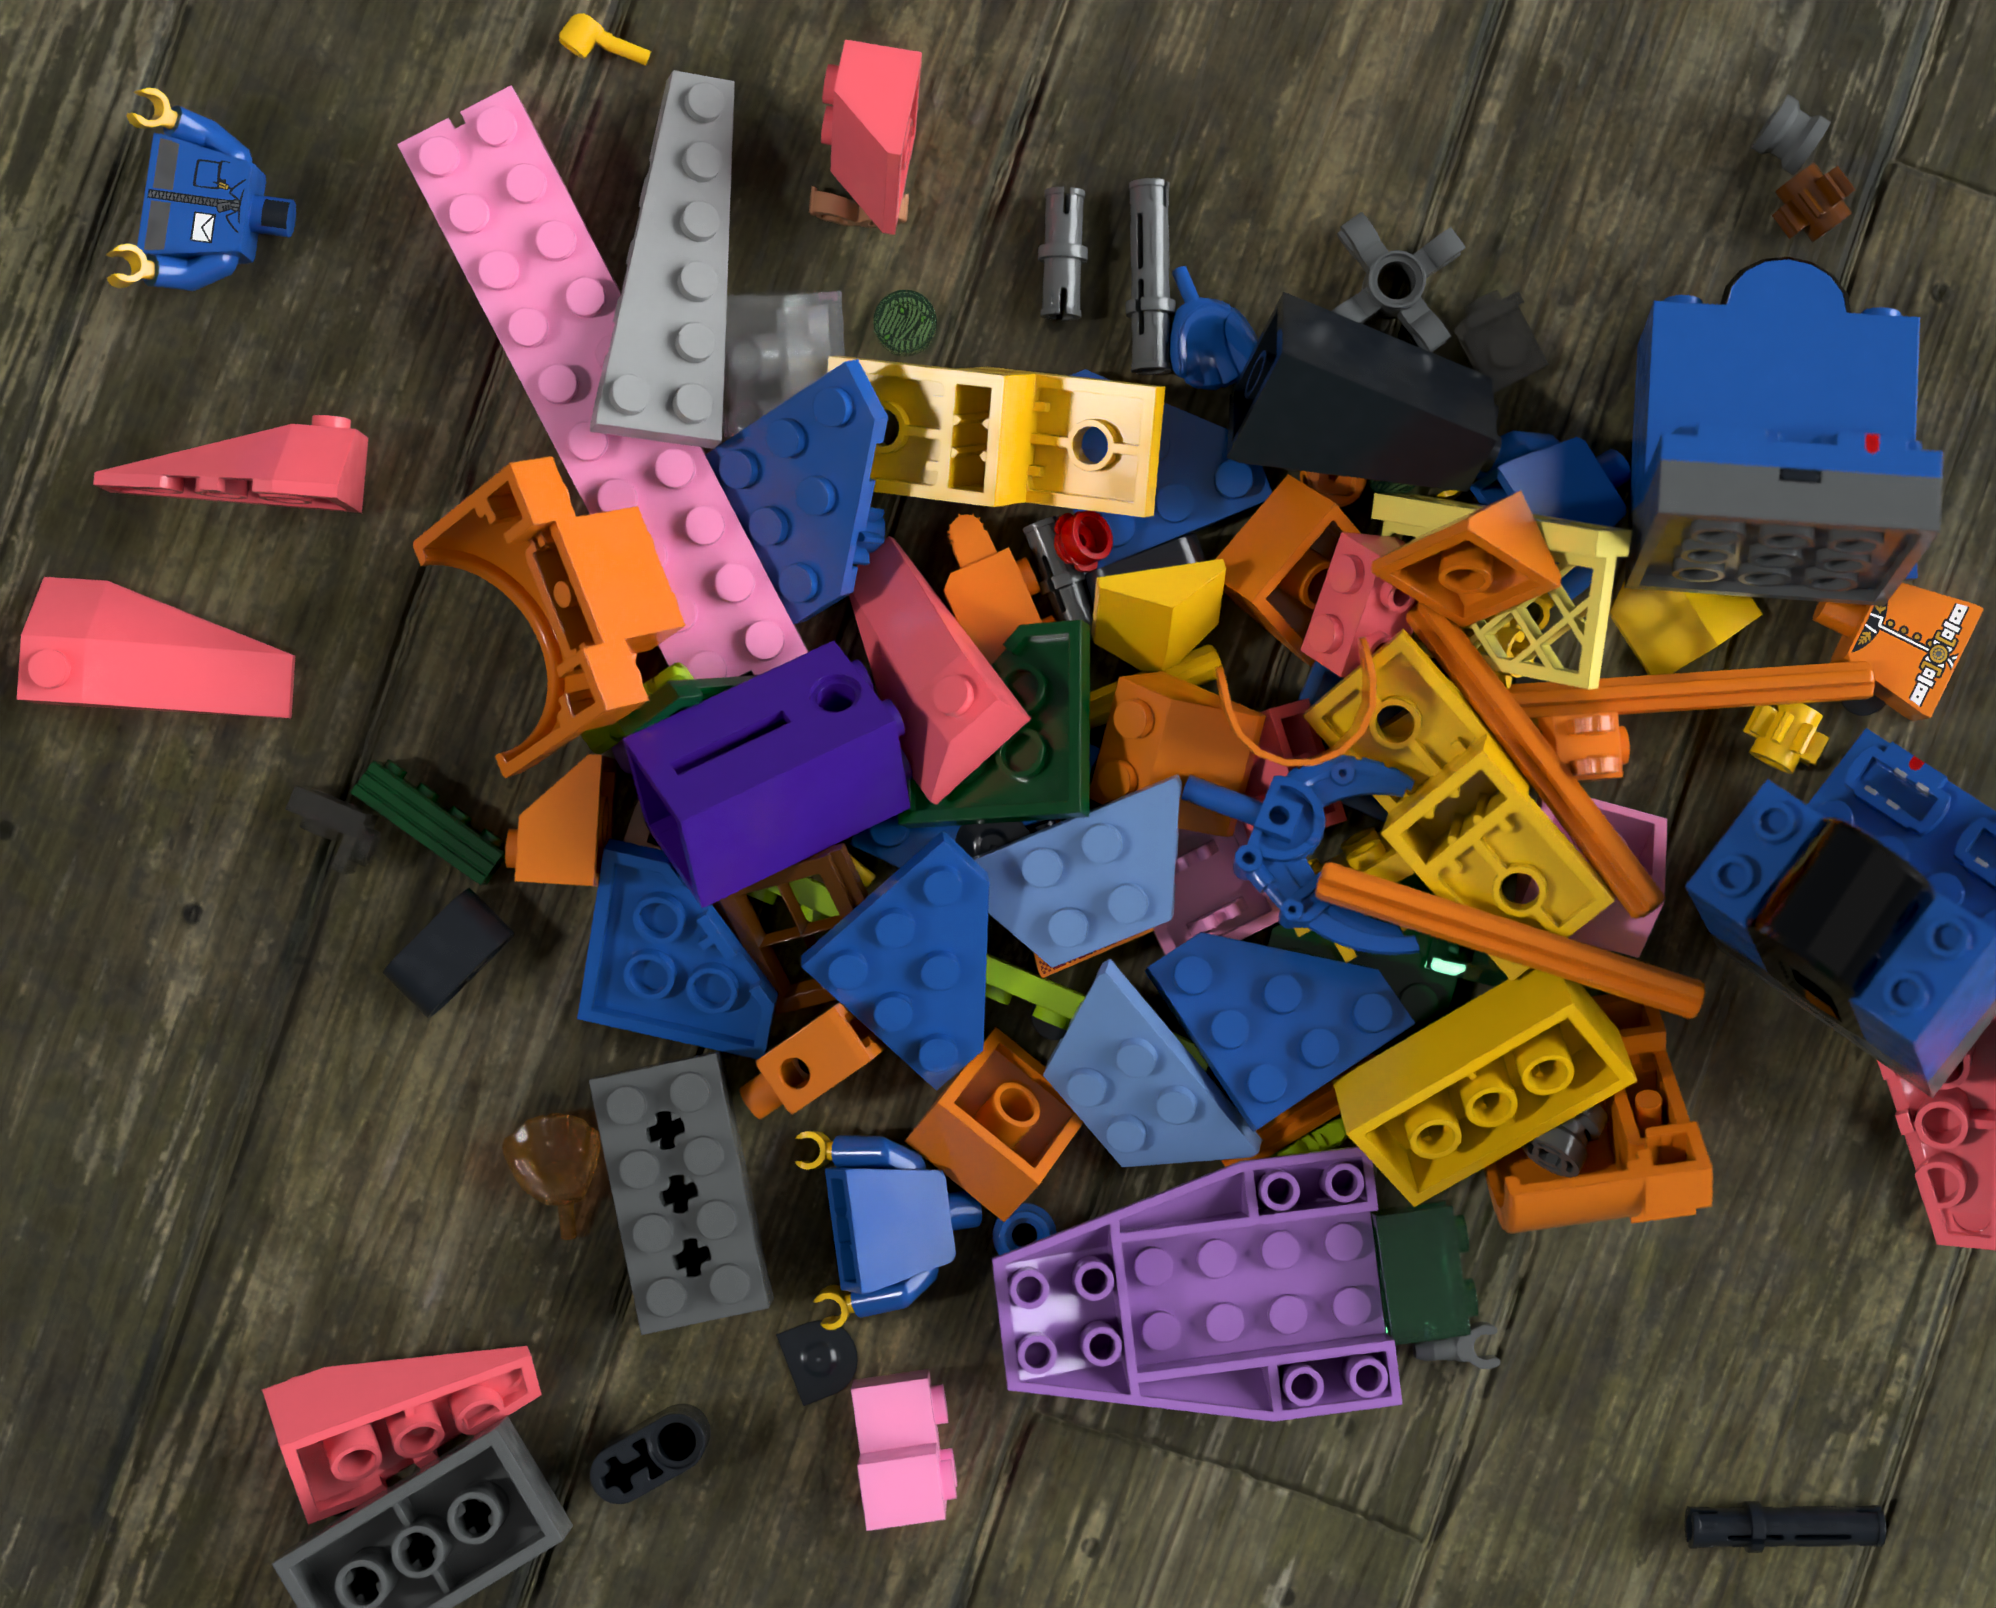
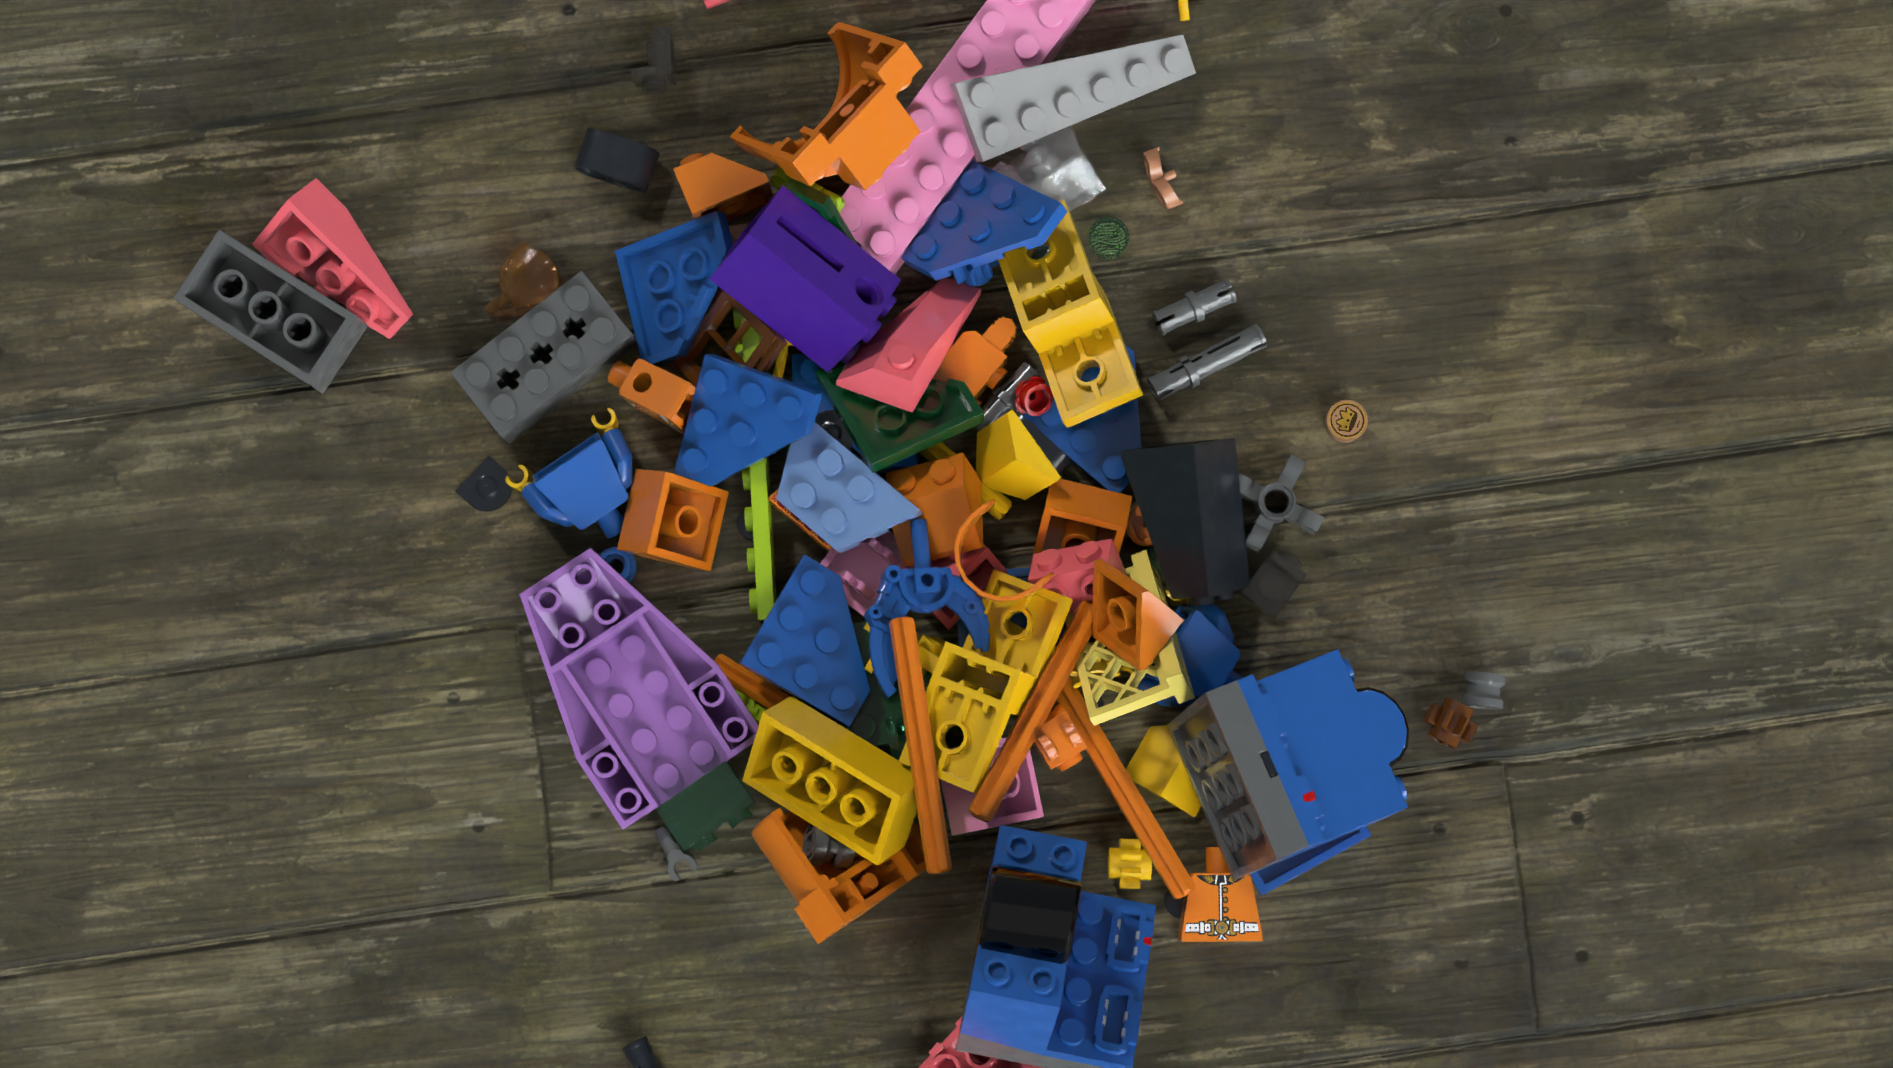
camera: 65 degrees right, 5 degrees down
dark green piece [350,759,505,885] -> none
black beam [590,1404,711,1504] -> none
coral slope [821,39,922,235] -> none
bright pink brick [851,1369,958,1531] -> none
medium blue wing [1043,959,1262,1167] -> none
blue piece [1170,266,1258,390] -> none
none -> tile [1325,400,1368,443]

